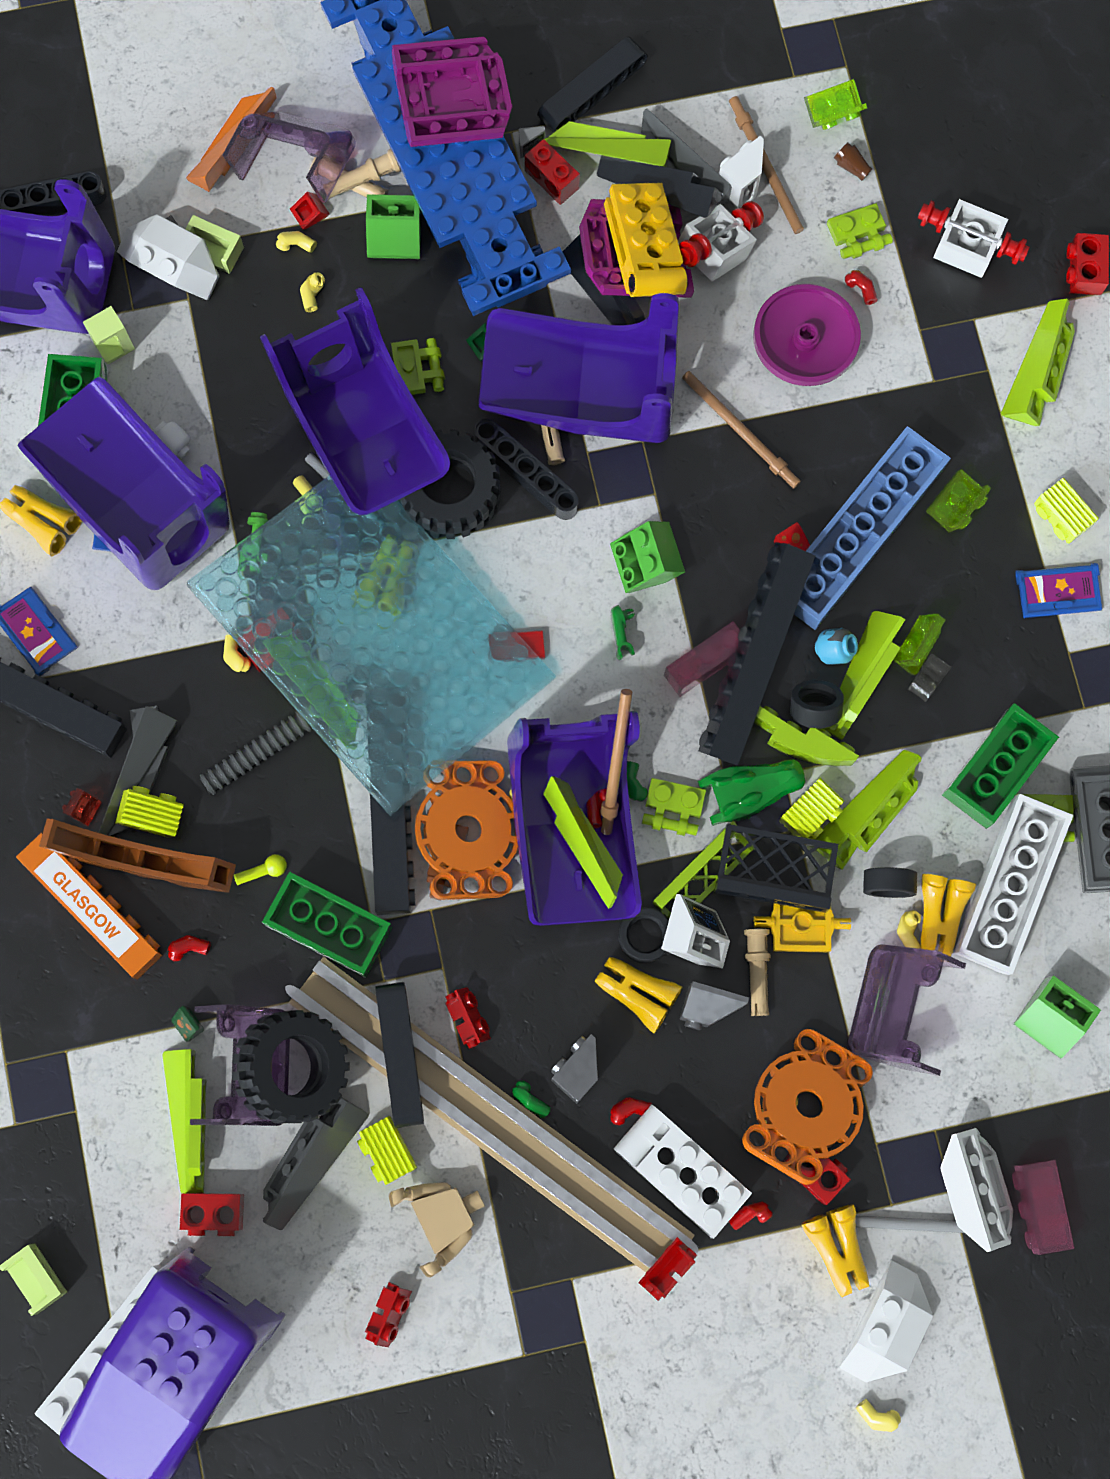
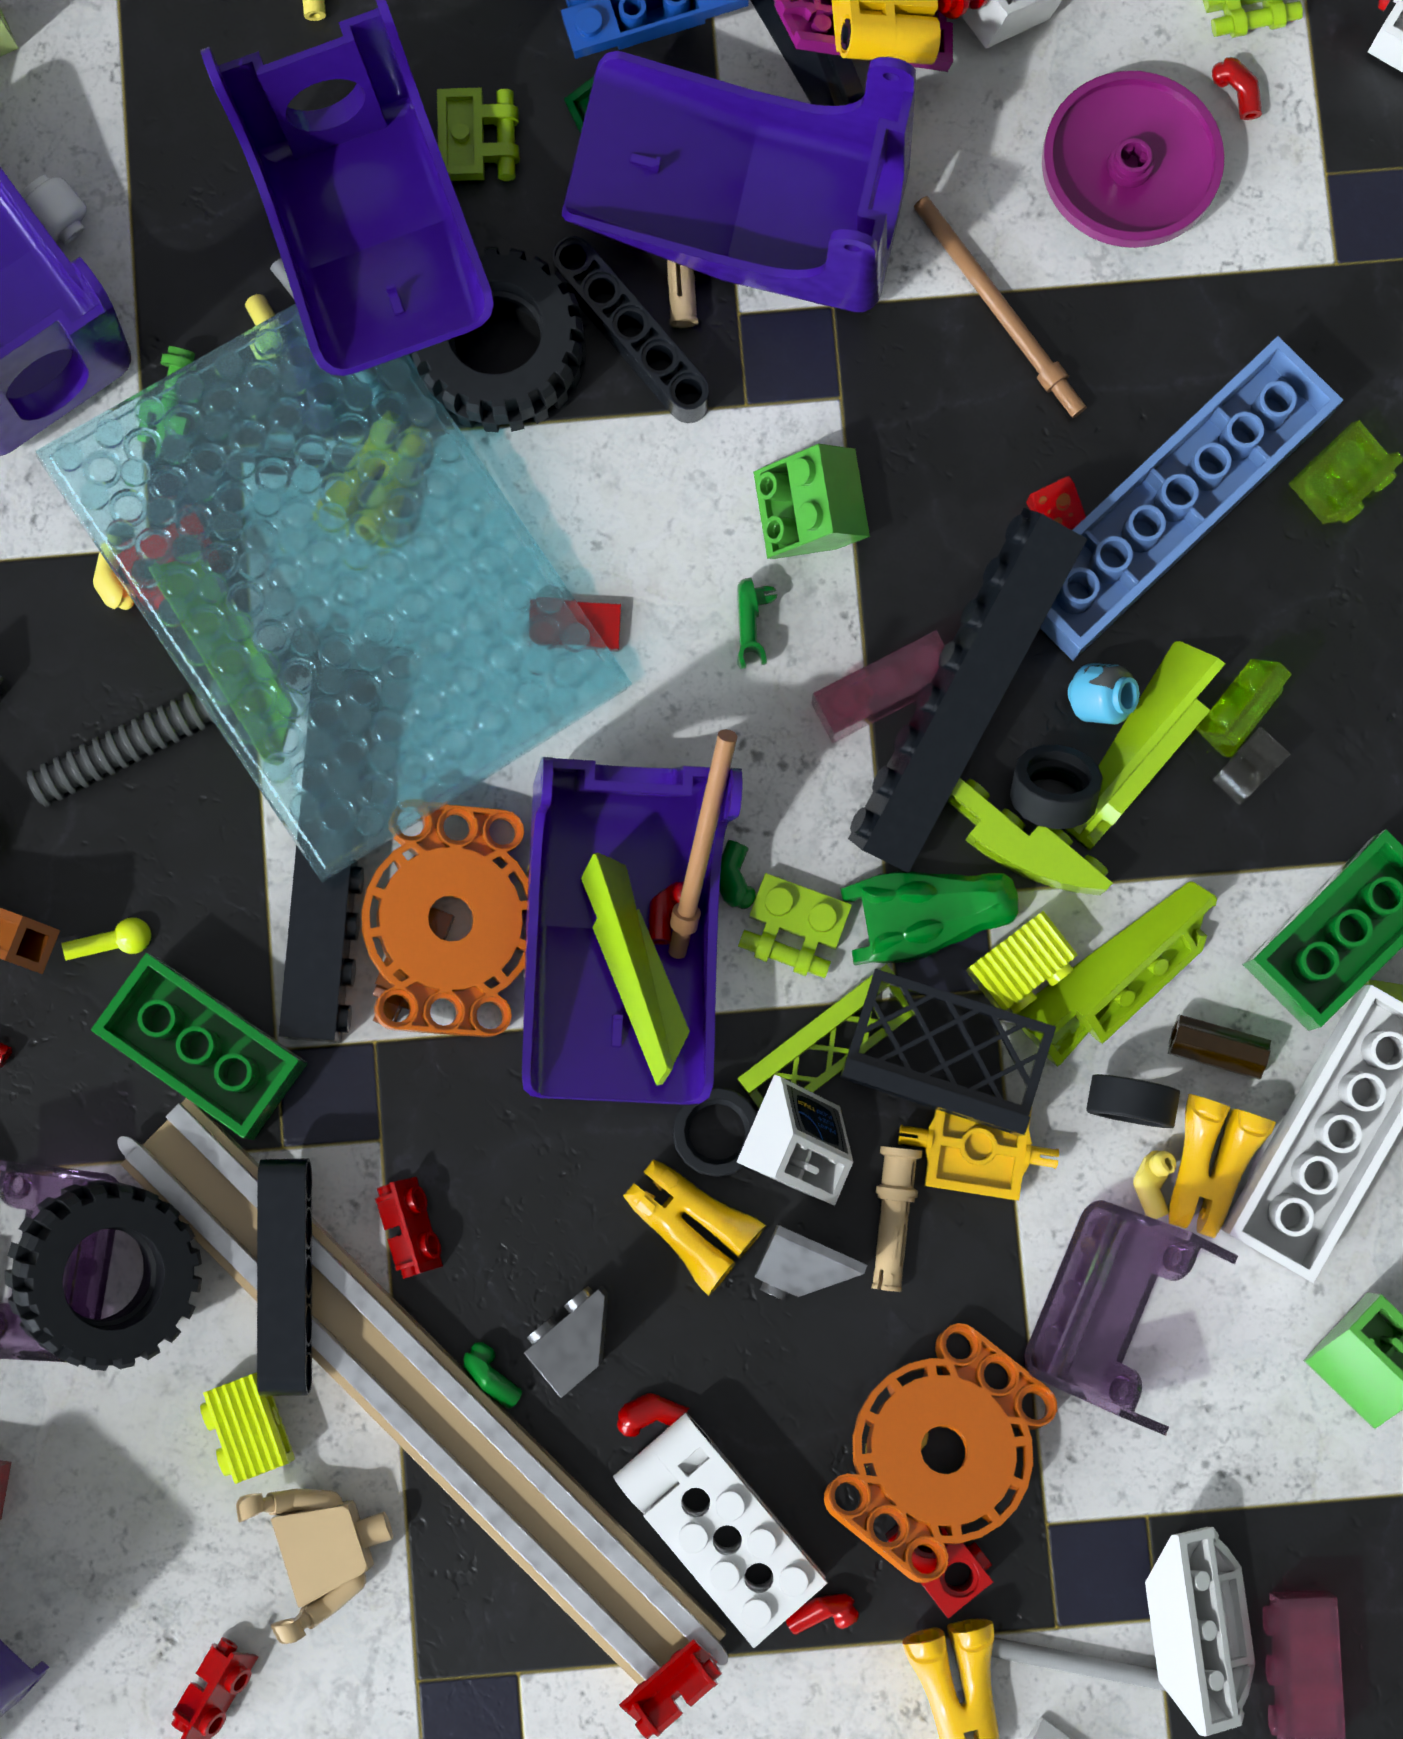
camera: 15 degrees right, 5 degrees up
dark grey wedge [263,1097,368,1230] -> none
none -> dark brown axle [1168,1014,1271,1079]

